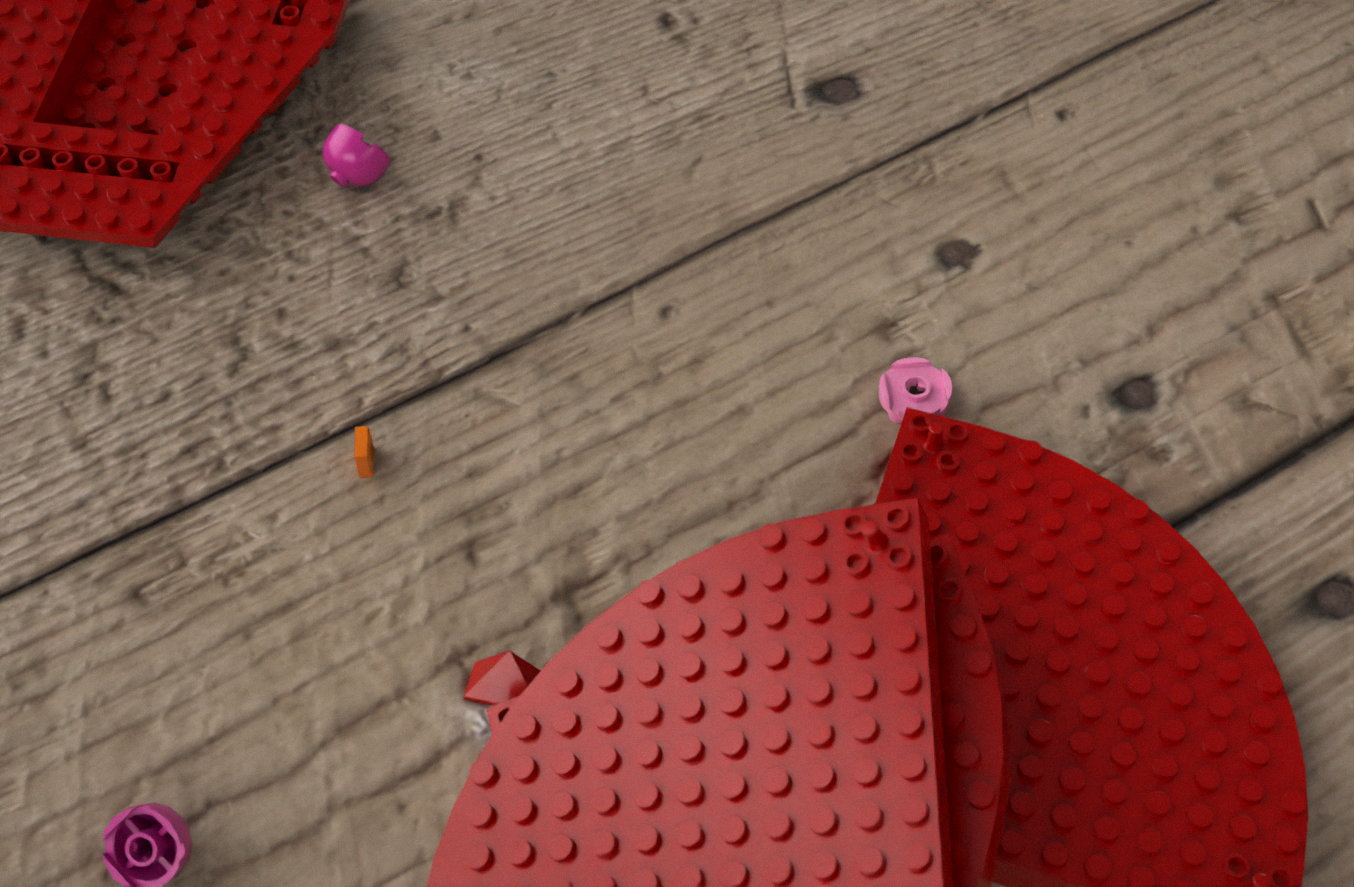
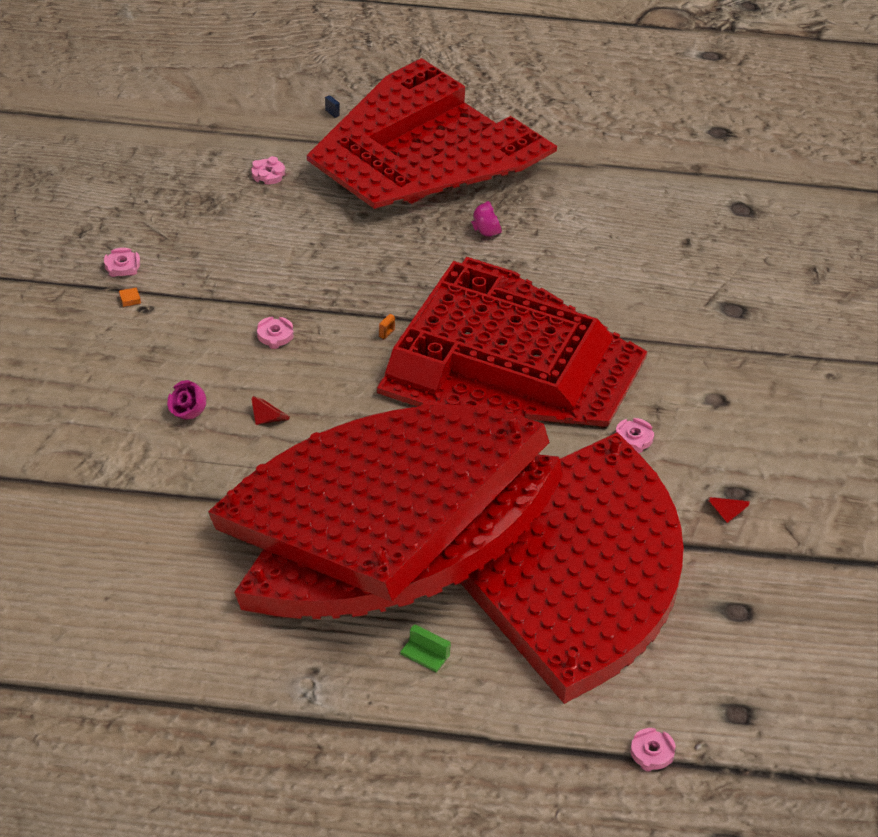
camera: 35 degrees right, 10 degrees down
none -> red slope [251,396,290,425]
none -> bright pink plate [257,317,294,349]
none -> red wing [377,256,648,427]
none -> red slope [708,497,750,523]

